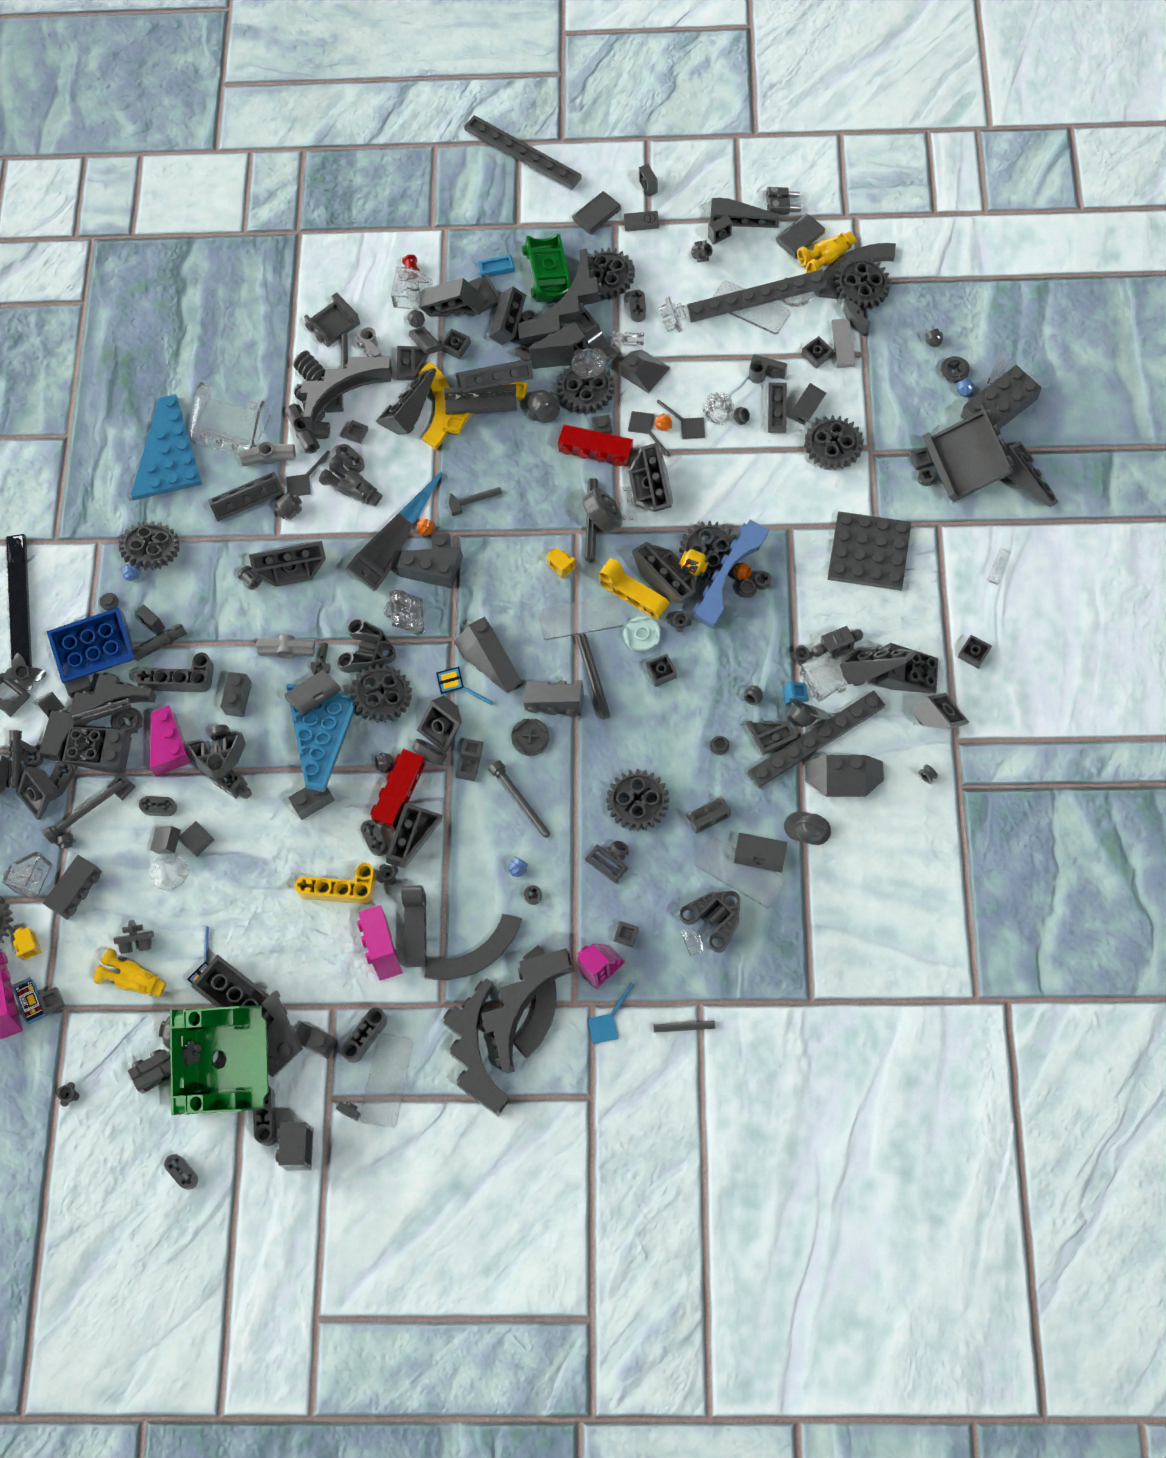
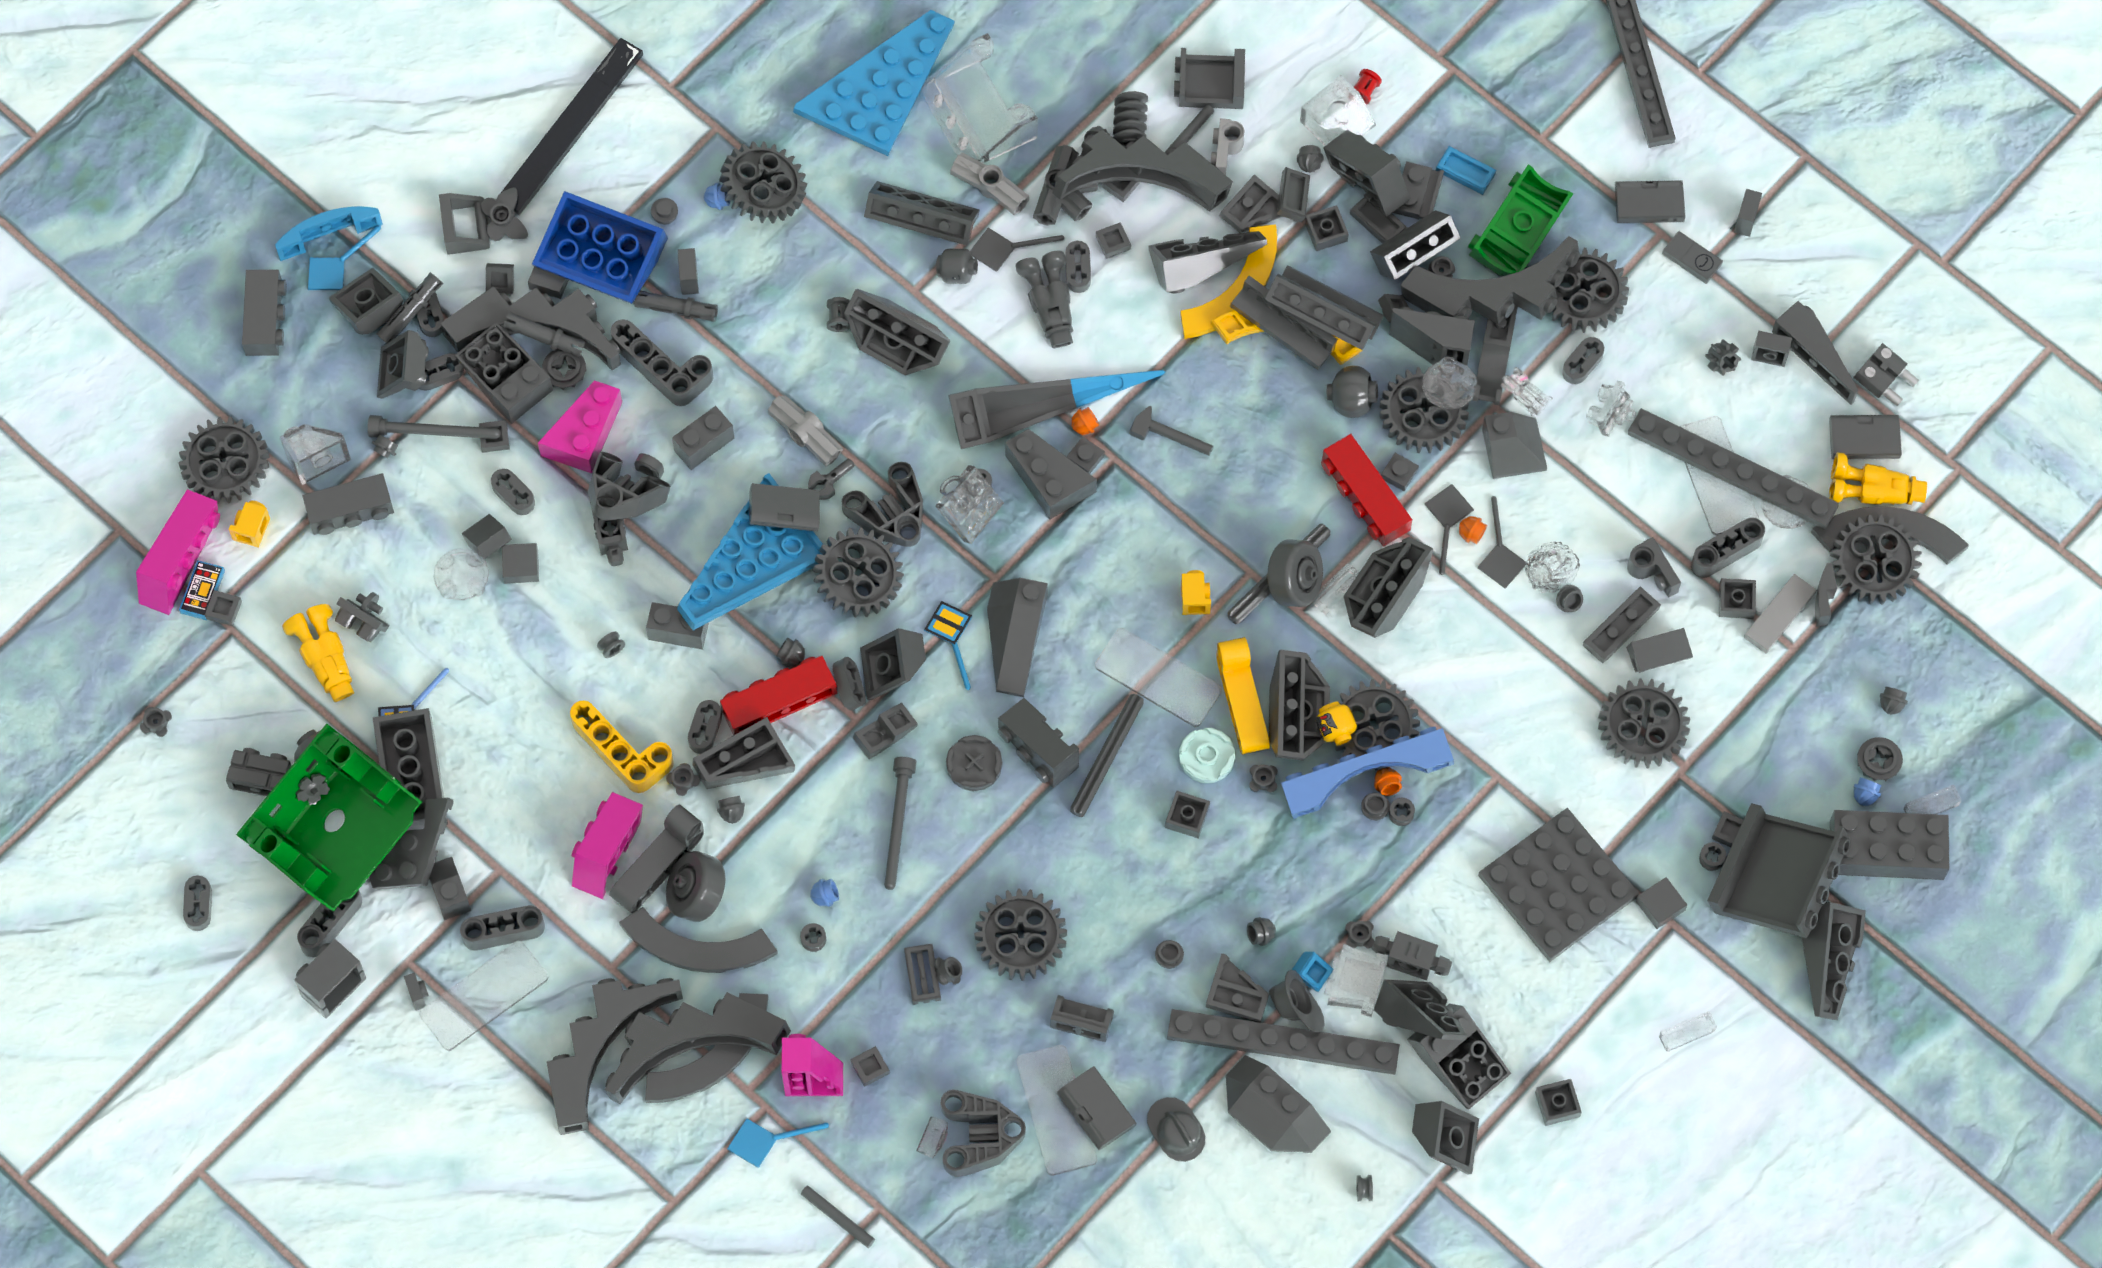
camera: 35 degrees right, 0 degrees up
none -> dark grey bush [597,631,625,658]
none -> dark grey wheel [666,851,726,922]
none -> dark grey plate [717,796,745,824]
none -> dark grey tile [1350,198,1408,244]
none -> dark grey piece [1636,877,1687,929]
none -> dark grey beam [1691,517,1765,578]

